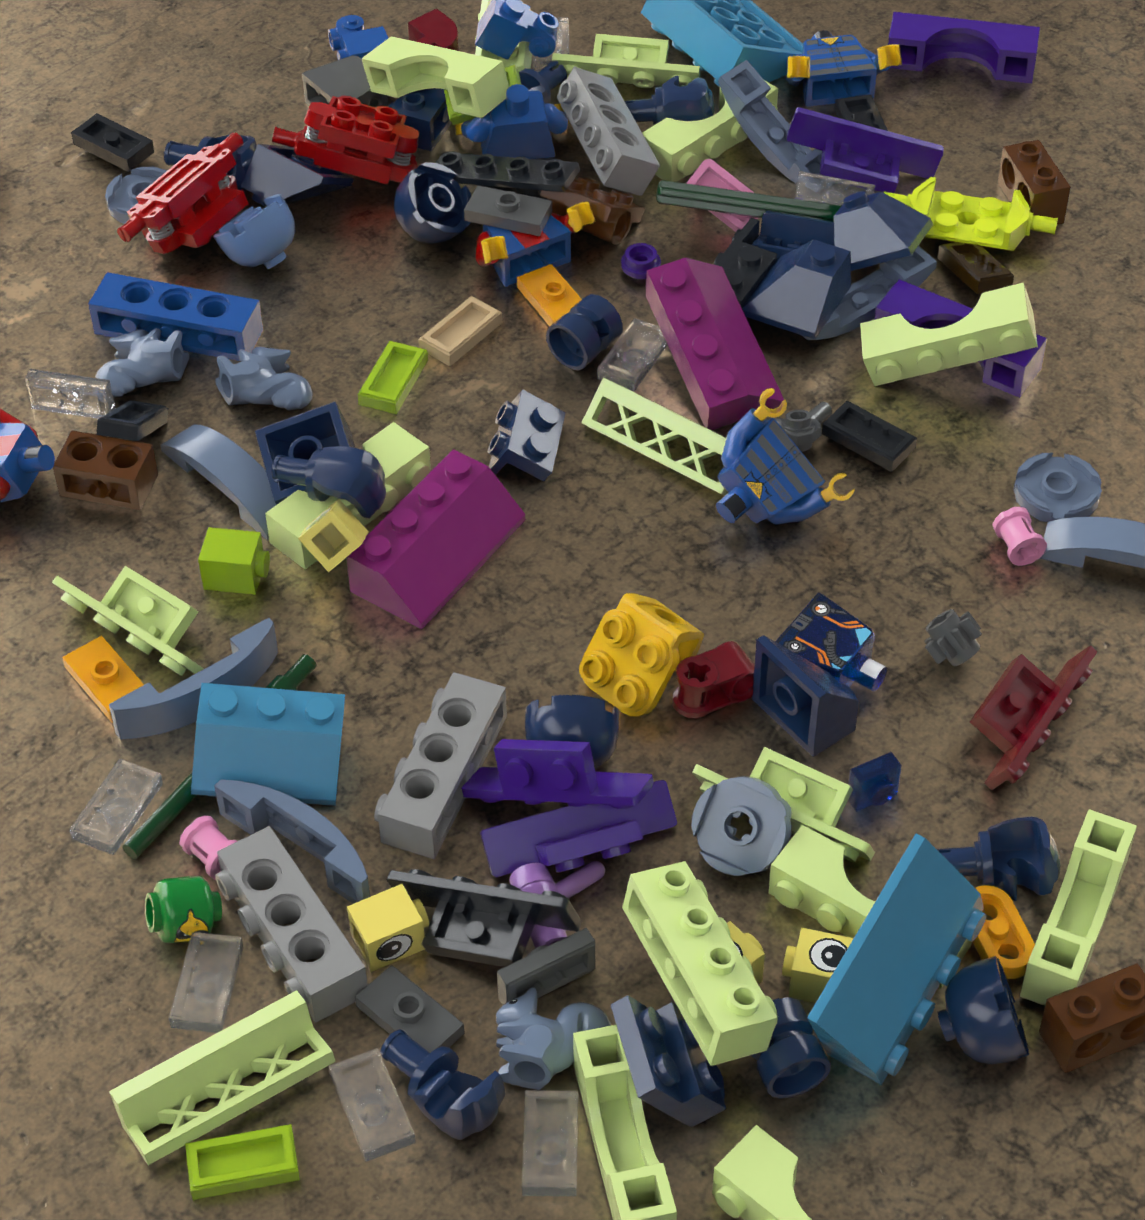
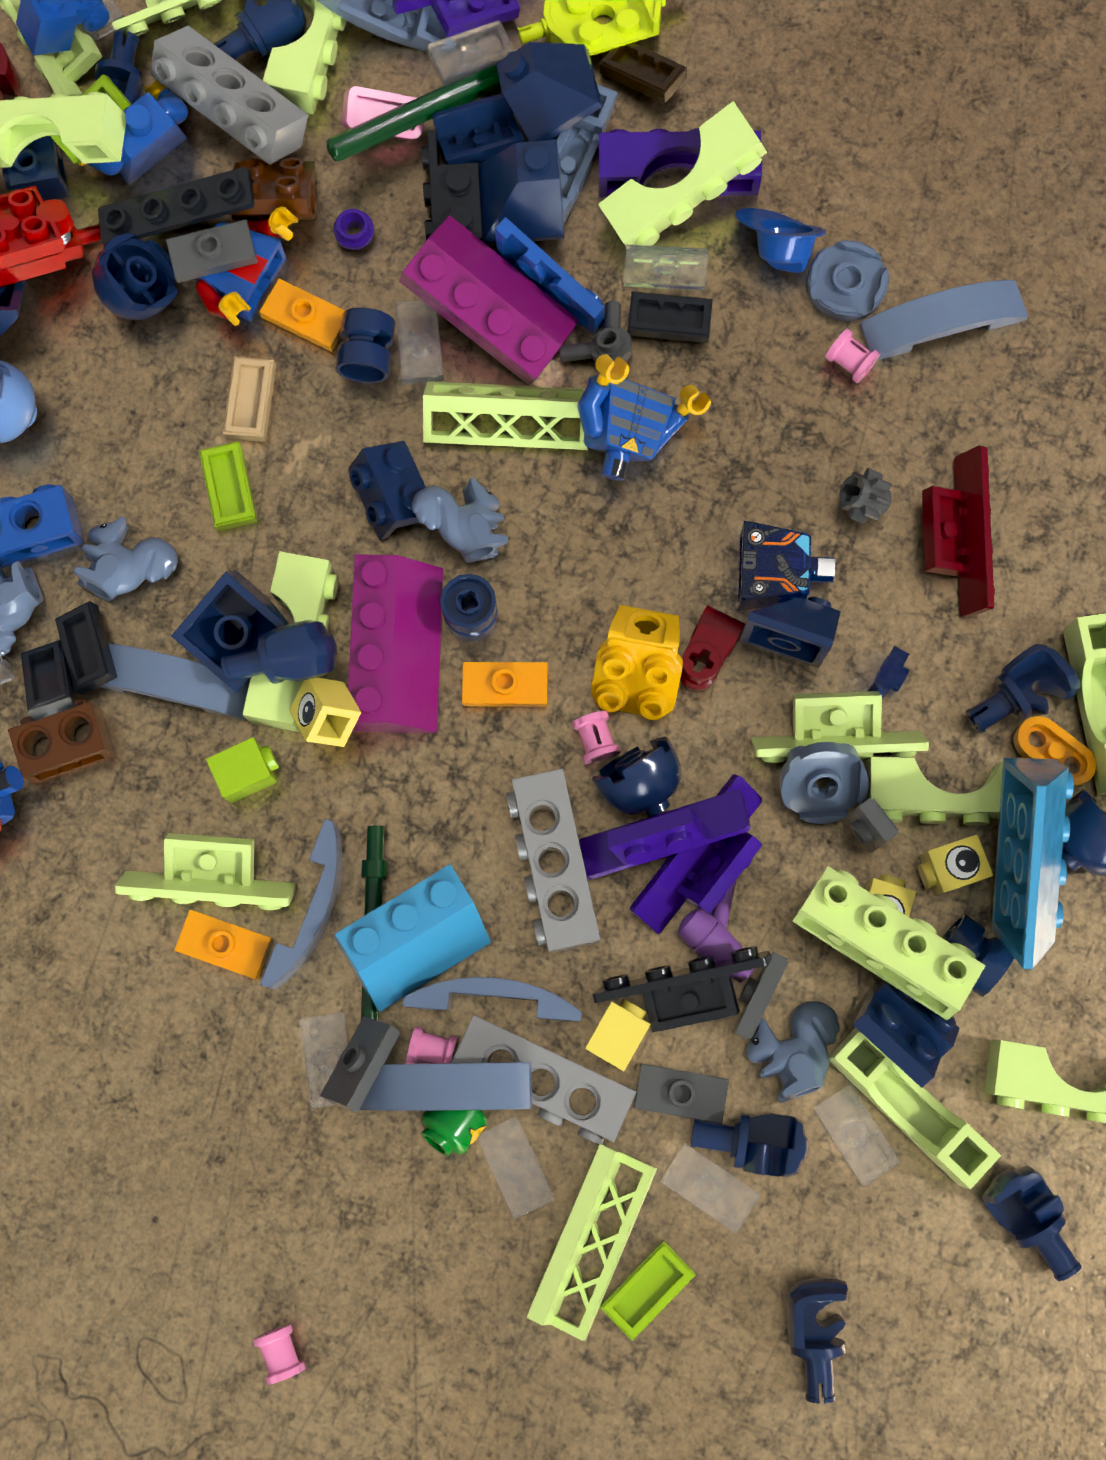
camera: 30 degrees left, 30 degrees up
none -> black tile [55,601,117,695]
none -> dark grey plate [320,1016,401,1113]
none -> sand blue slope [359,1062,532,1111]
none -> sand blue animal [412,477,509,563]
none -> dark blue wheel [440,574,499,642]
none -> light orange plate [462,662,548,707]
none -> blue wing [495,217,605,335]
none -> bright pink bush [571,711,621,764]
none -> clear plate [624,244,708,291]
none -> blue piece [735,208,826,273]
none -> dark grey plate [845,797,899,853]

